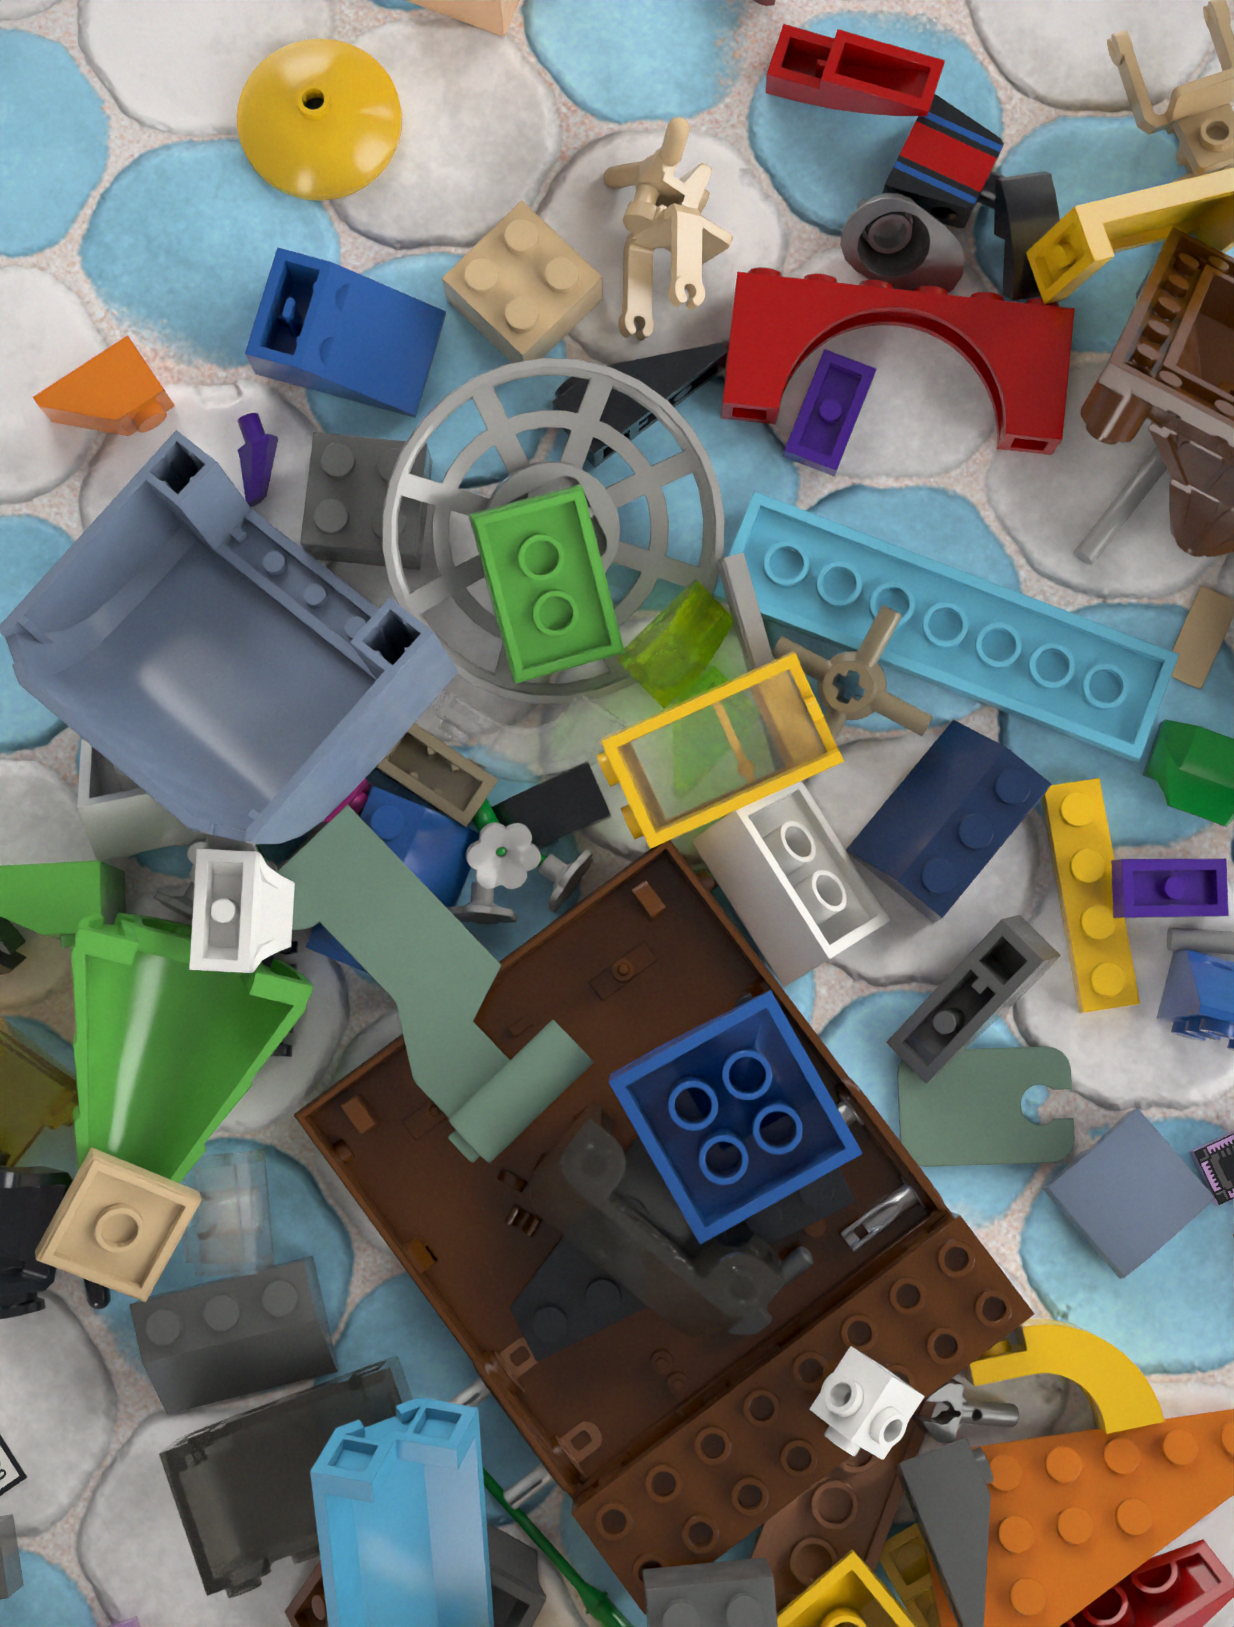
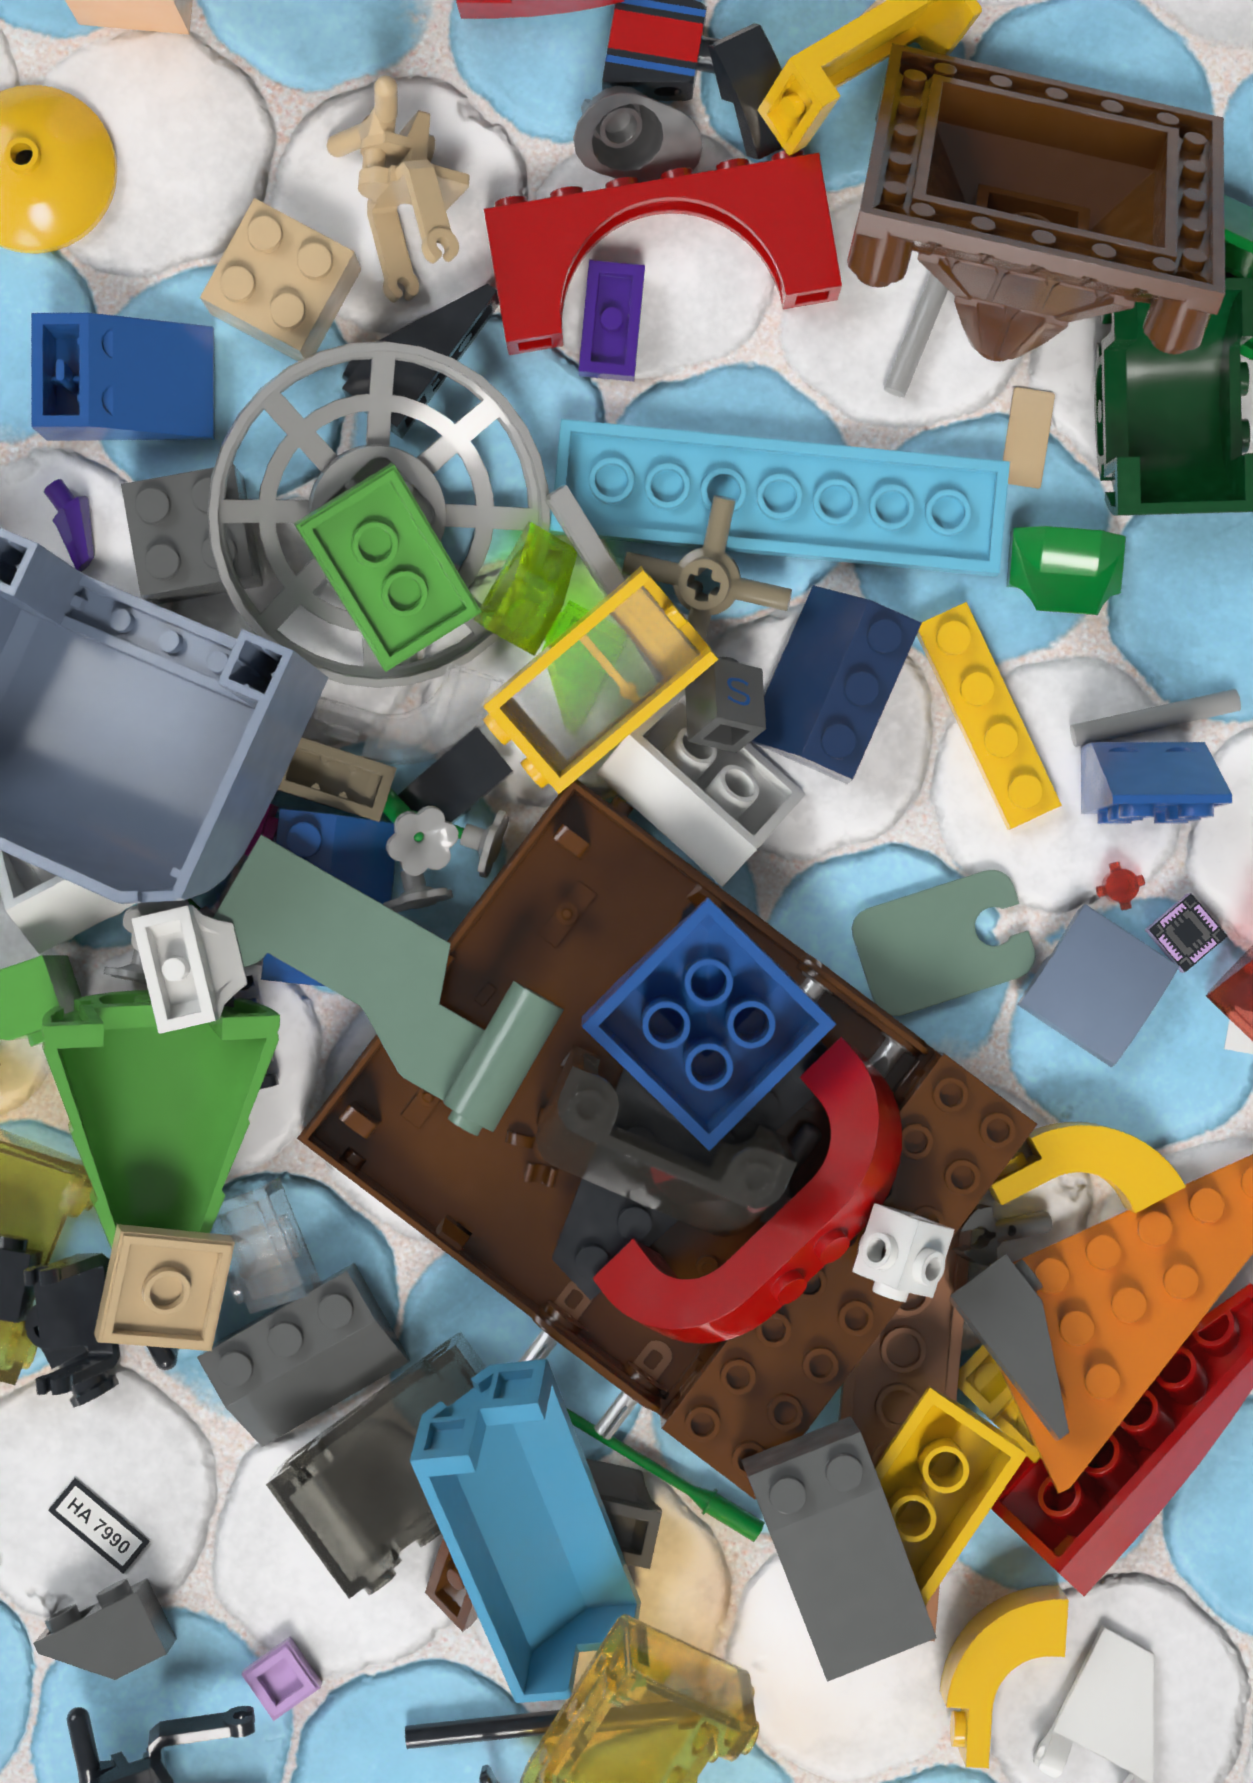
camera: 15 degrees left, 5 degrees up
dark grey slope [886,915,1061,1084] -> none
dark purple plate [1111,858,1229,918] -> none
none -> red arch [592,1037,902,1344]
none -> dark grey brick [685,657,766,753]
none -> clear red piece [1096,861,1145,911]

